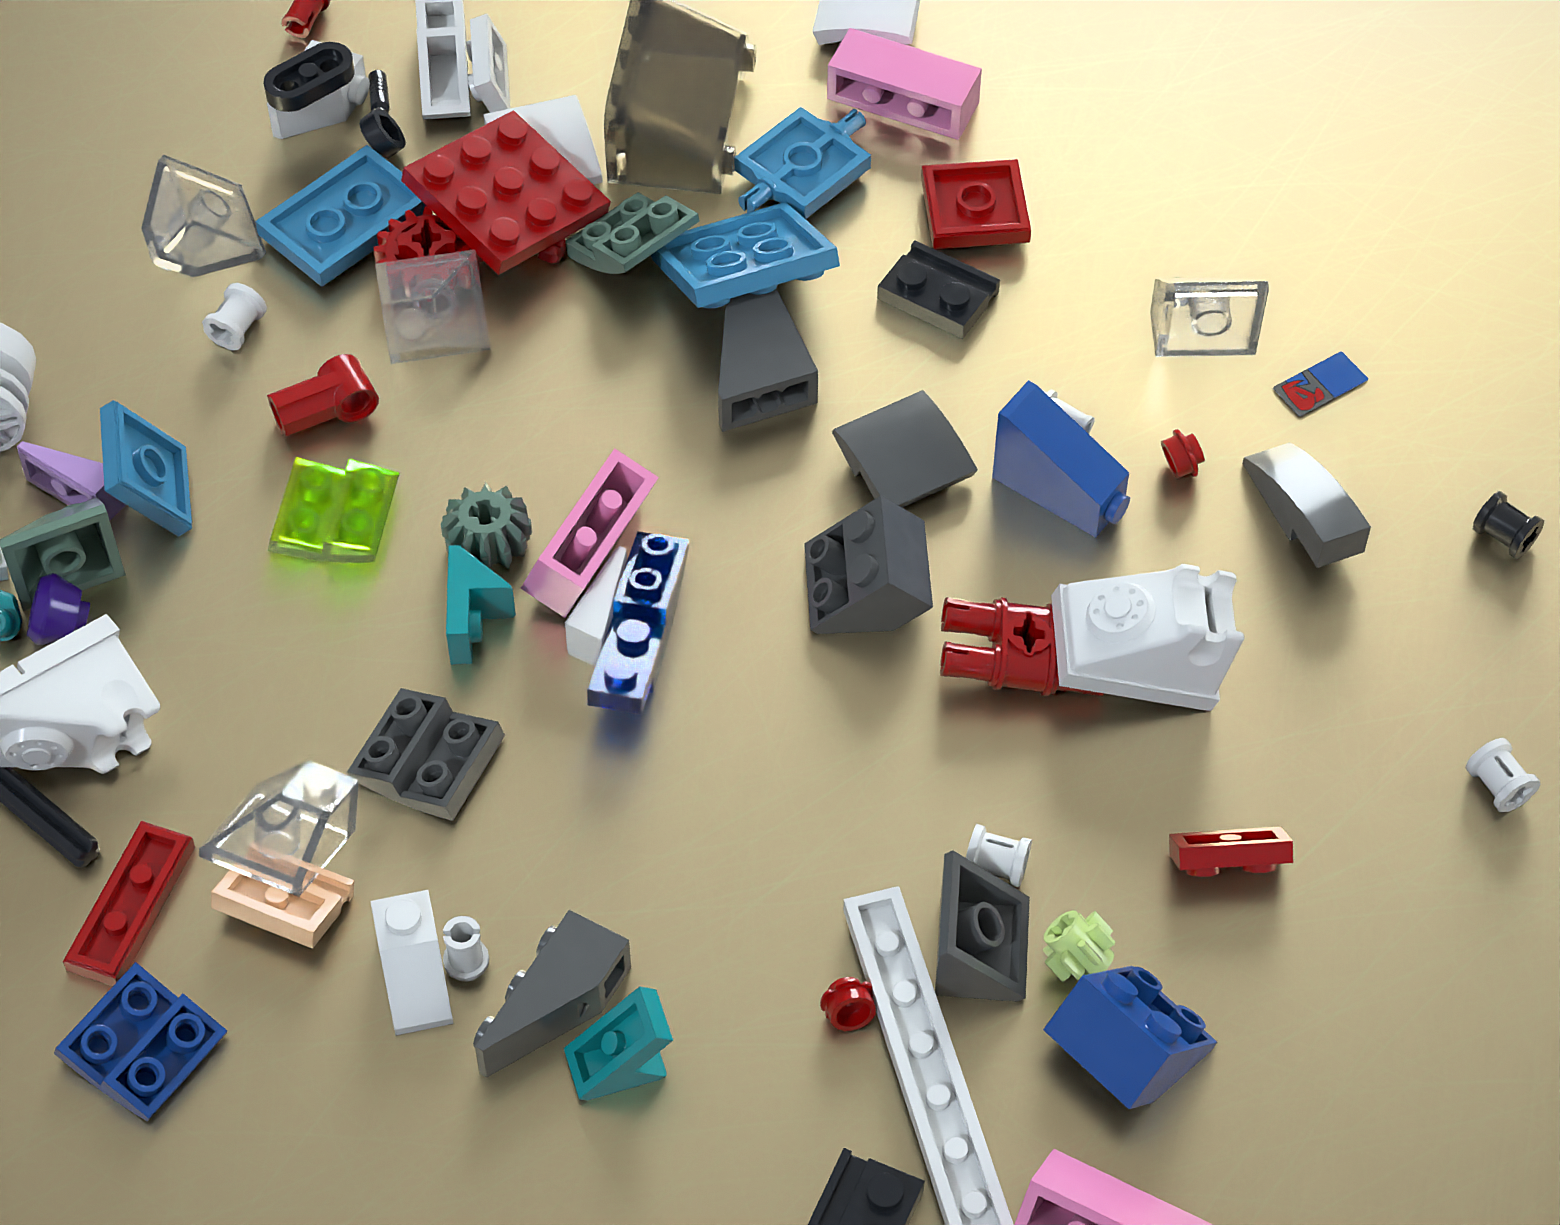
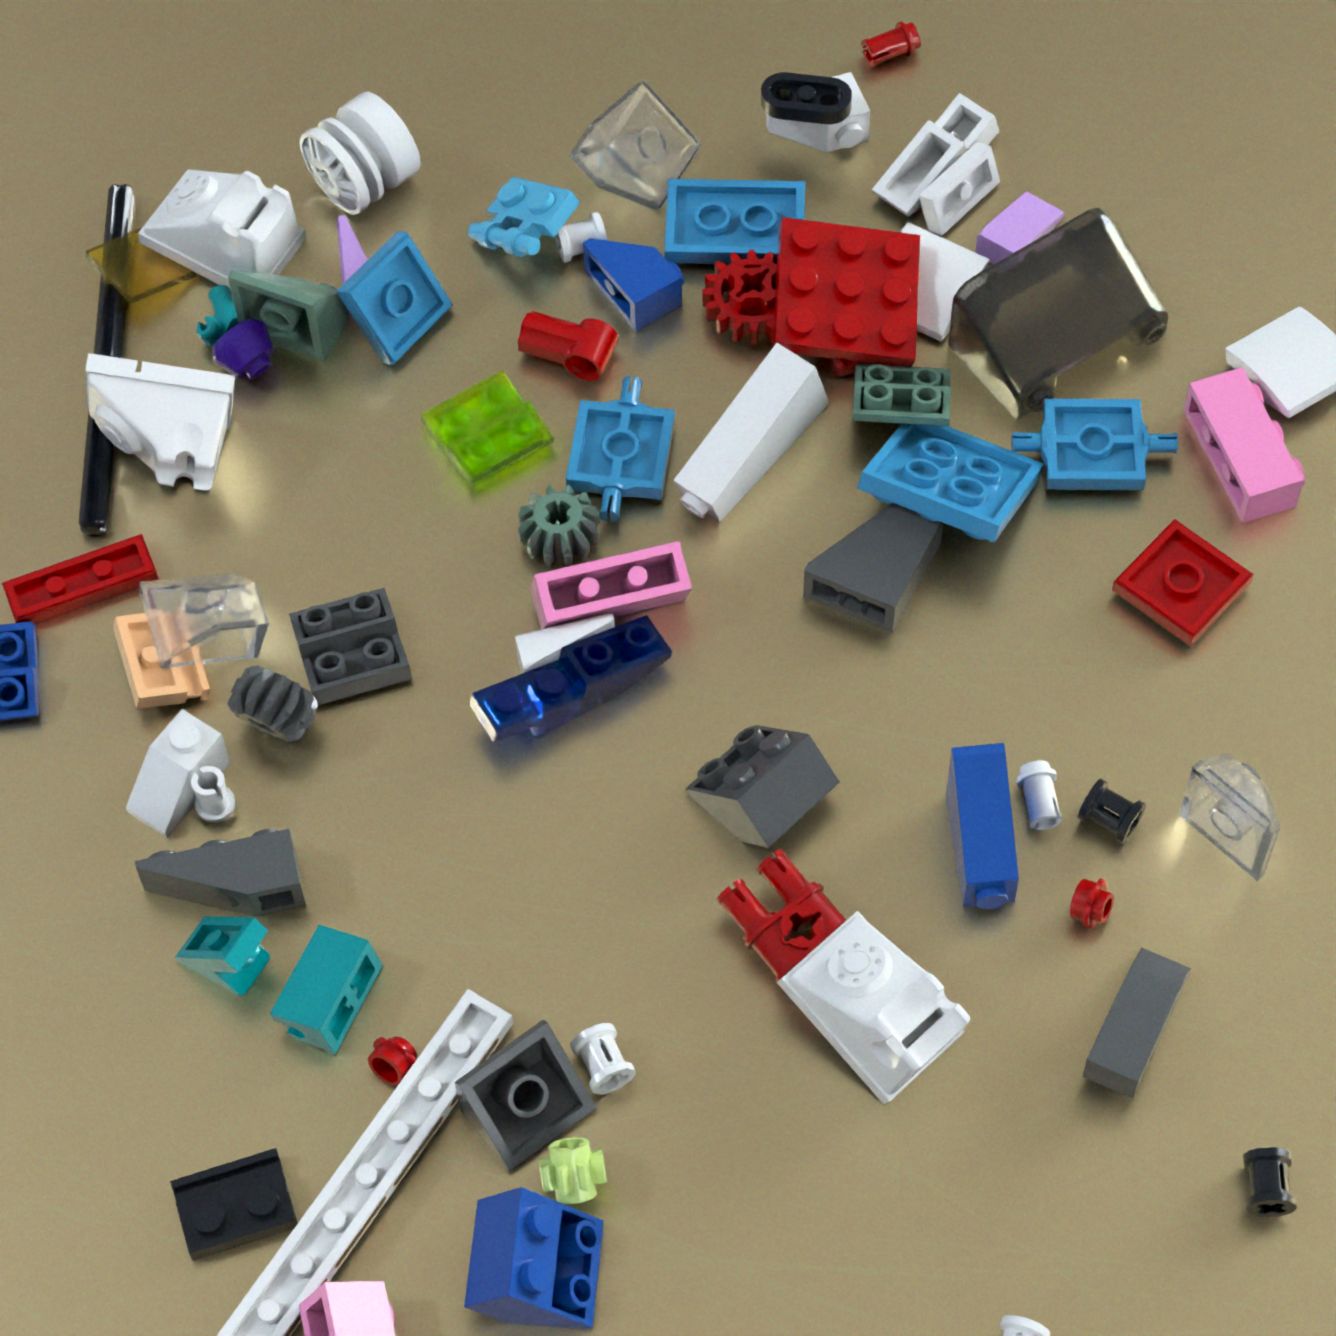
camera: 50 degrees right, 5 degrees up
black piece [359,70,406,159] -> none
clear slope [375,250,491,364] -> none
teal slope [446,545,516,665] -> none
dark grey slope [832,390,978,508] -> none
black plate [877,240,1000,339] -> none
red plate [1169,827,1293,877] -> none
sticker [1273,351,1368,416] -> none
none -> dark grey gear [227,666,319,742]
none -> teal hinge [270,925,383,1055]
none -> medium azure plate [468,176,580,257]
none -> dark azure plate [566,376,675,522]
none -> blue slope [583,238,684,332]
none -> white slope [673,343,830,522]
none -> lavender slope [975,191,1065,276]
none -> black bush [1077,778,1146,844]

